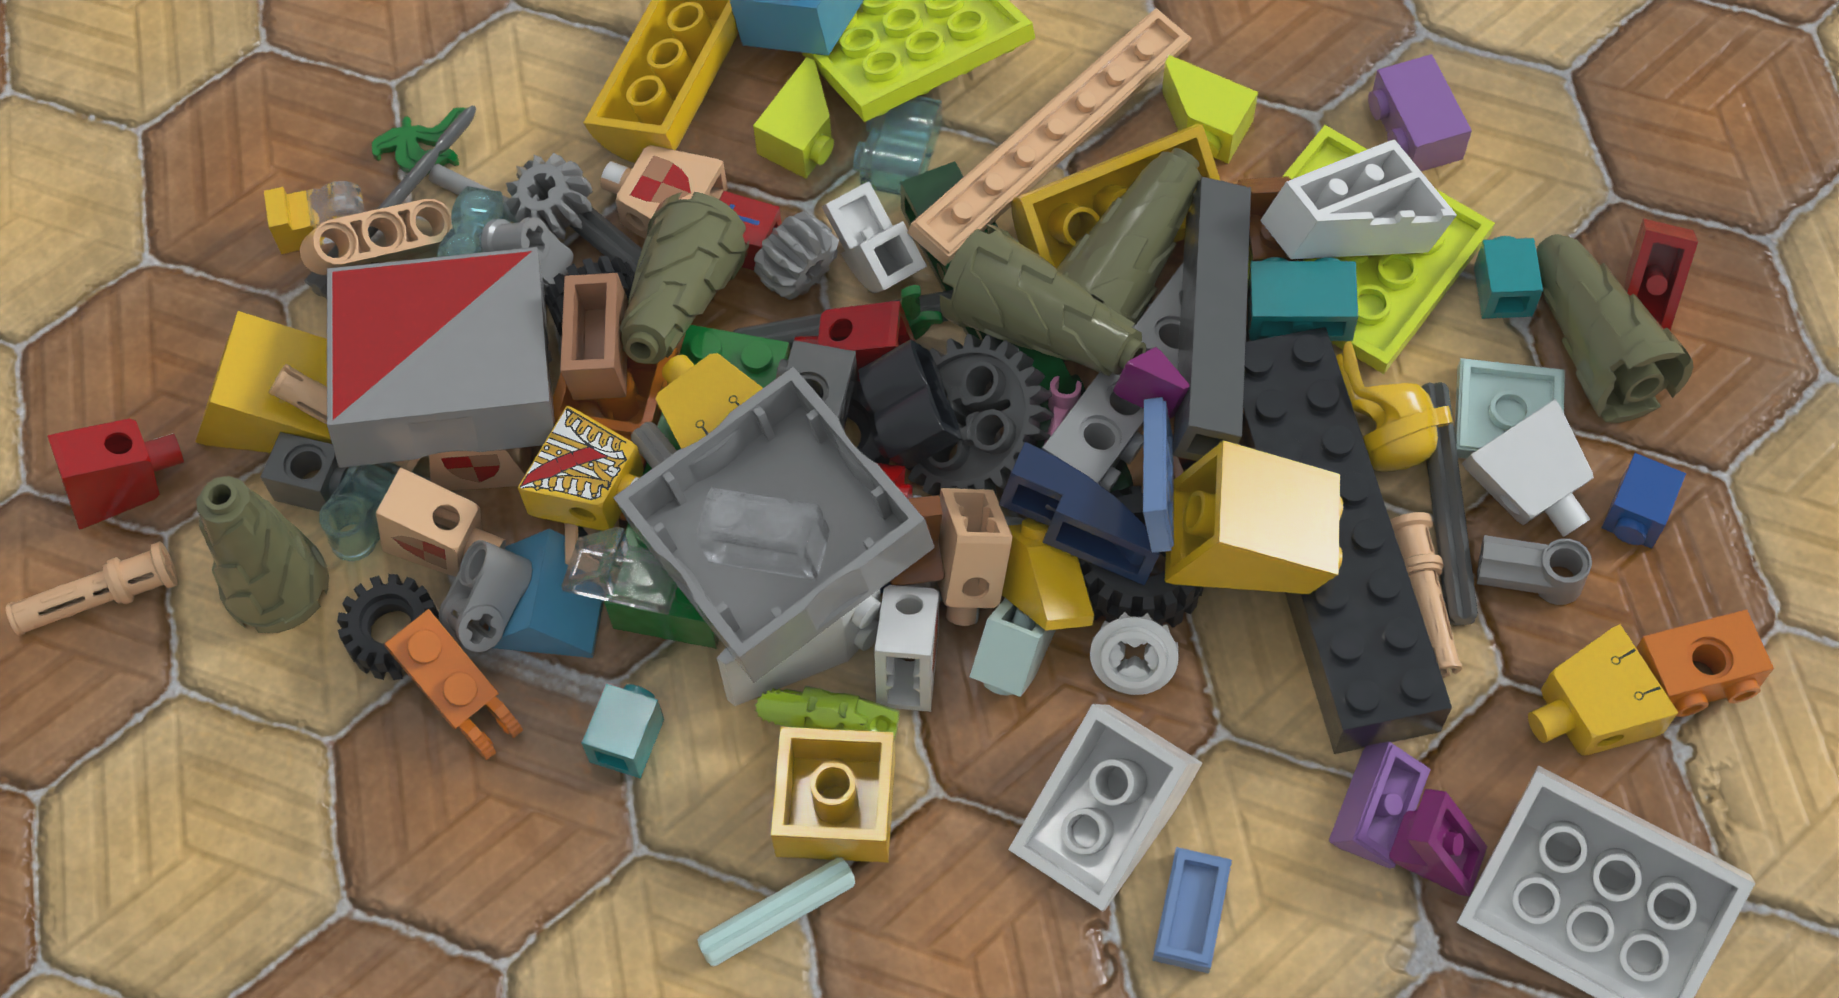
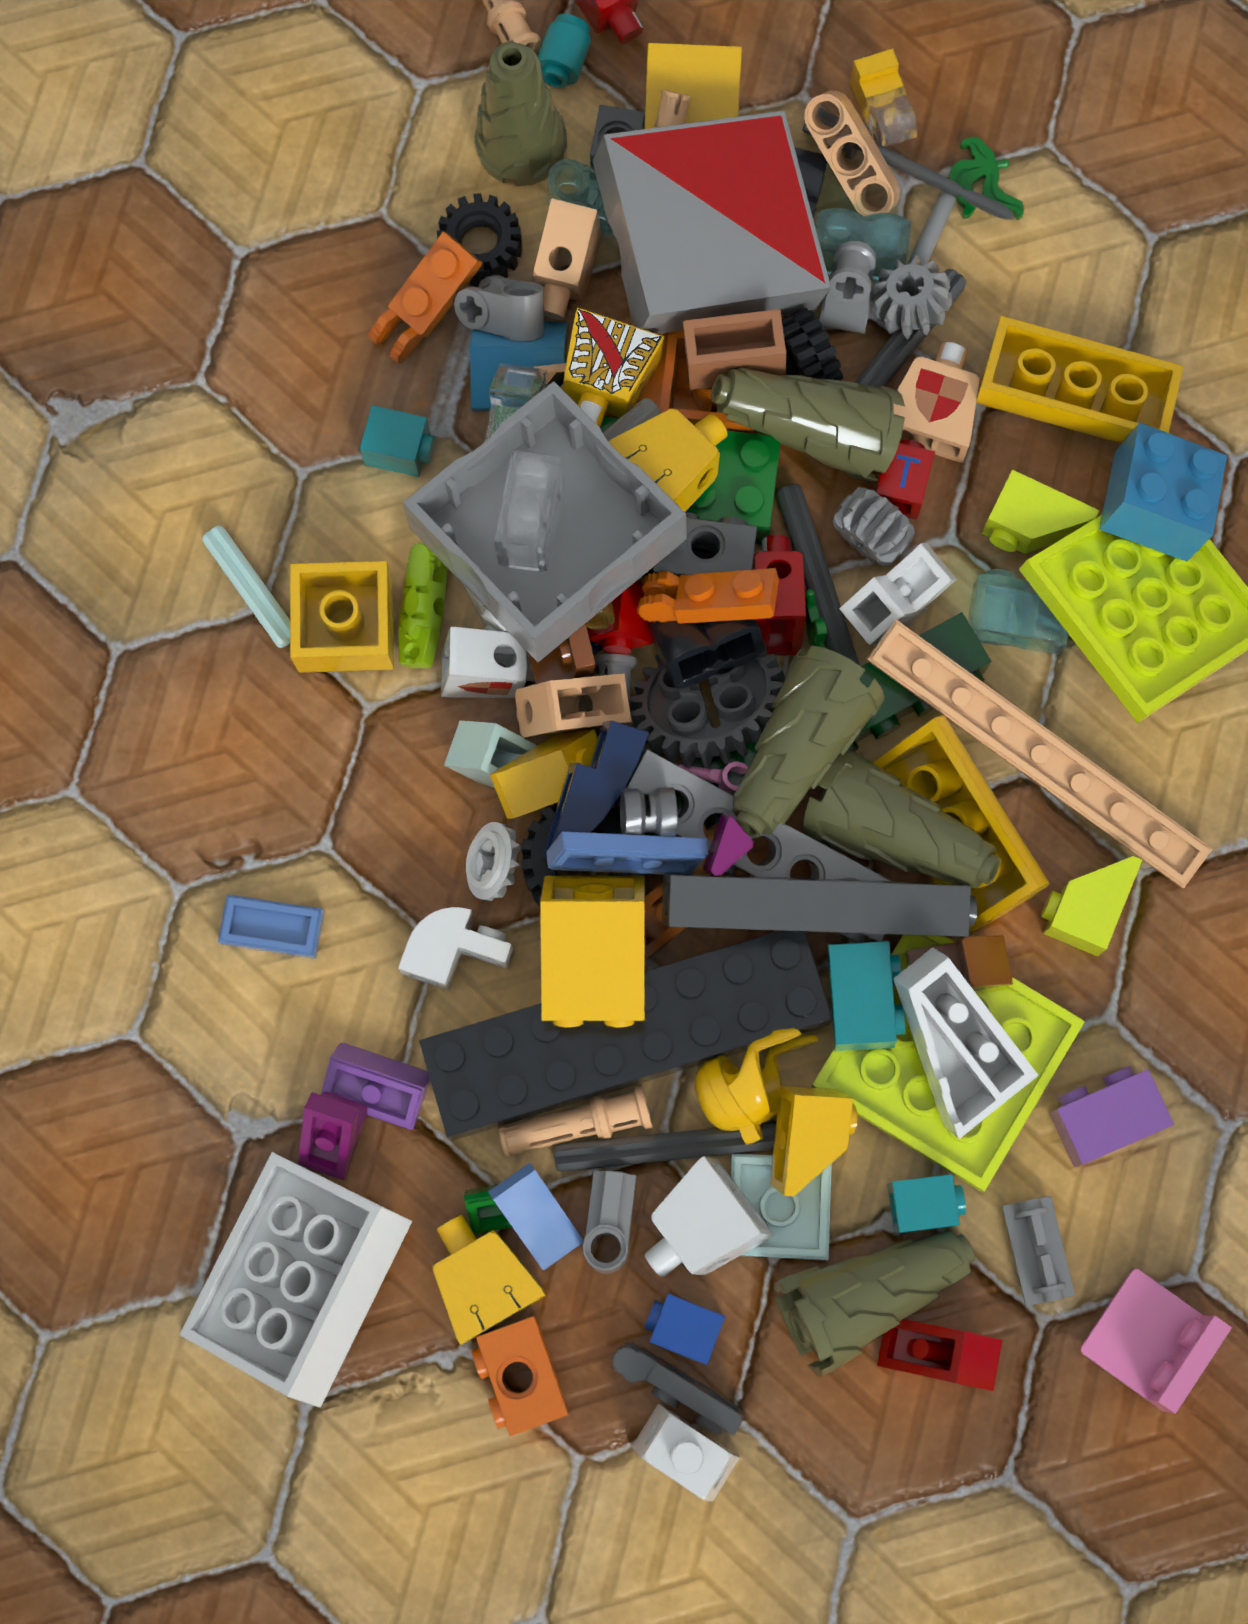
camera: 85 degrees right, 15 degrees up
white slope [1008,704,1203,911] -> none
none -> white brick [398,907,514,991]
none -> green slope [464,1184,512,1234]
none -> medium blue tile [489,1163,584,1271]
none -> teal brick [537,14,591,88]
none -> dark grey hinge [612,1342,745,1436]
none -> flat silver wheel [620,787,677,837]
none -> white torso [631,1403,740,1502]
none -> orange hinge [637,568,779,624]
none -> yellow slope [770,1085,857,1196]
none -> light grey hinge [1002,1196,1075,1306]
none -> bright pink bracket [1079,1269,1232,1414]

